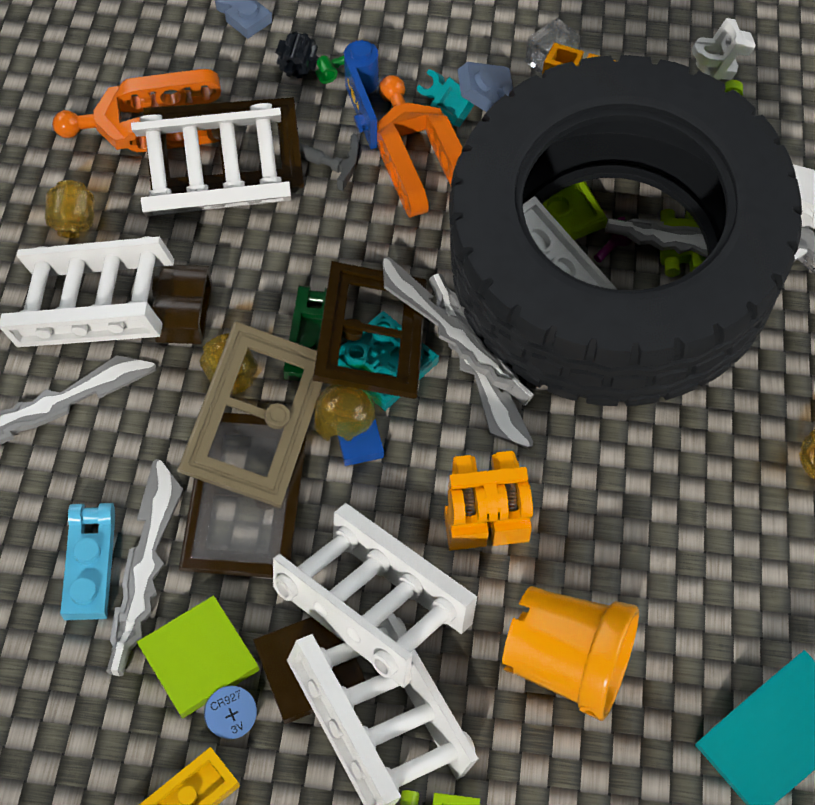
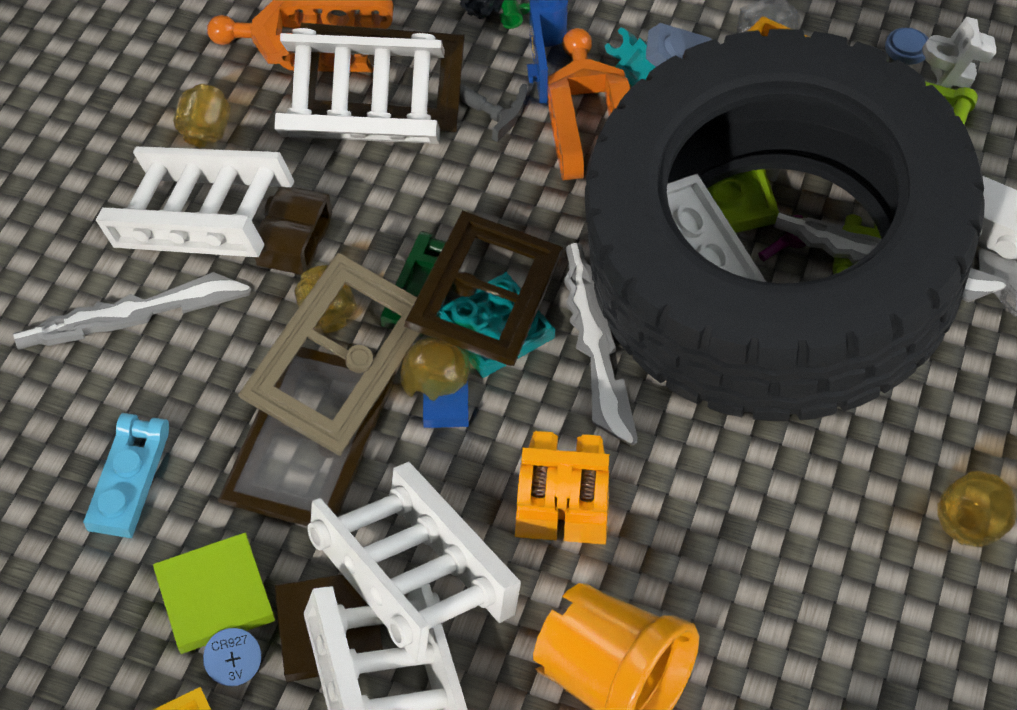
camera: 15 degrees right, 5 degrees down
light grey sword [106,459,183,676] -> none
light grey sword [383,257,534,406] -> none
none -> medium blue piece [885,28,928,65]

